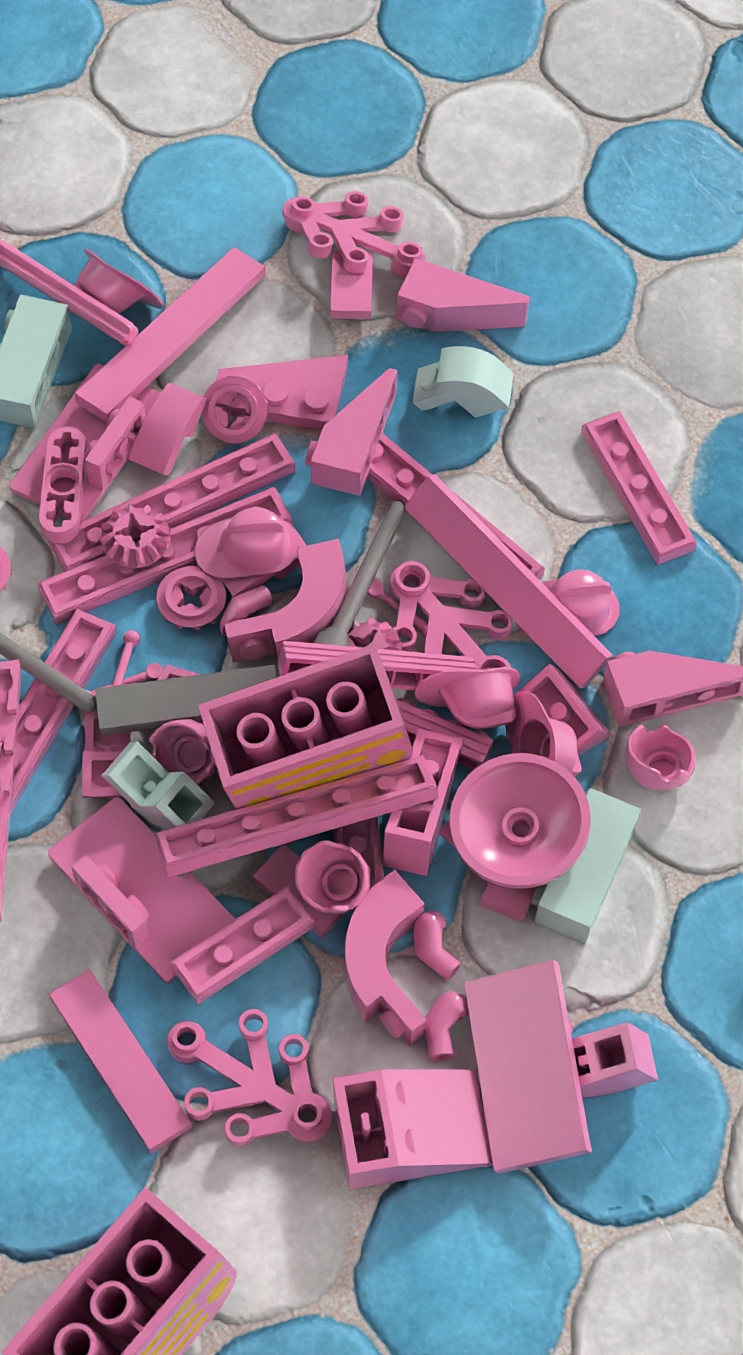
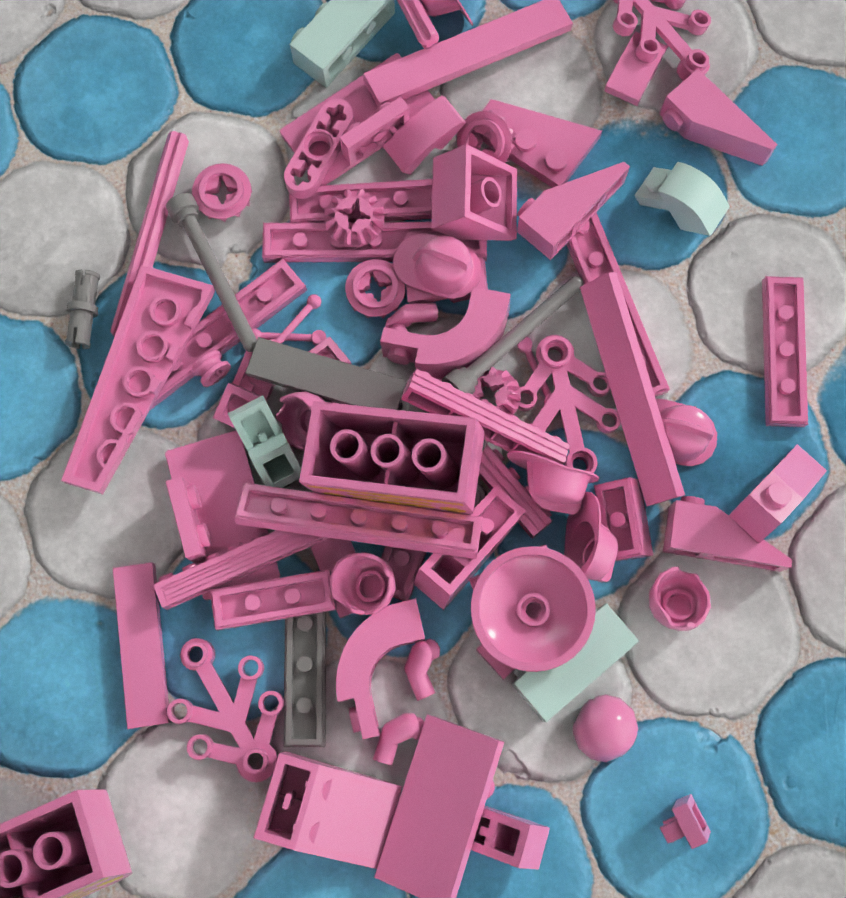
camera: 30 degrees right, 15 degrees up
none -> bright pink piece [153,530,328,610]
none -> bright pink bush [192,350,231,387]
none -> light grey tile [284,612,326,747]
none -> bright pink slope [431,144,517,241]
none -> bright pink hair [573,694,638,762]
none -> bright pink slope [728,444,827,543]

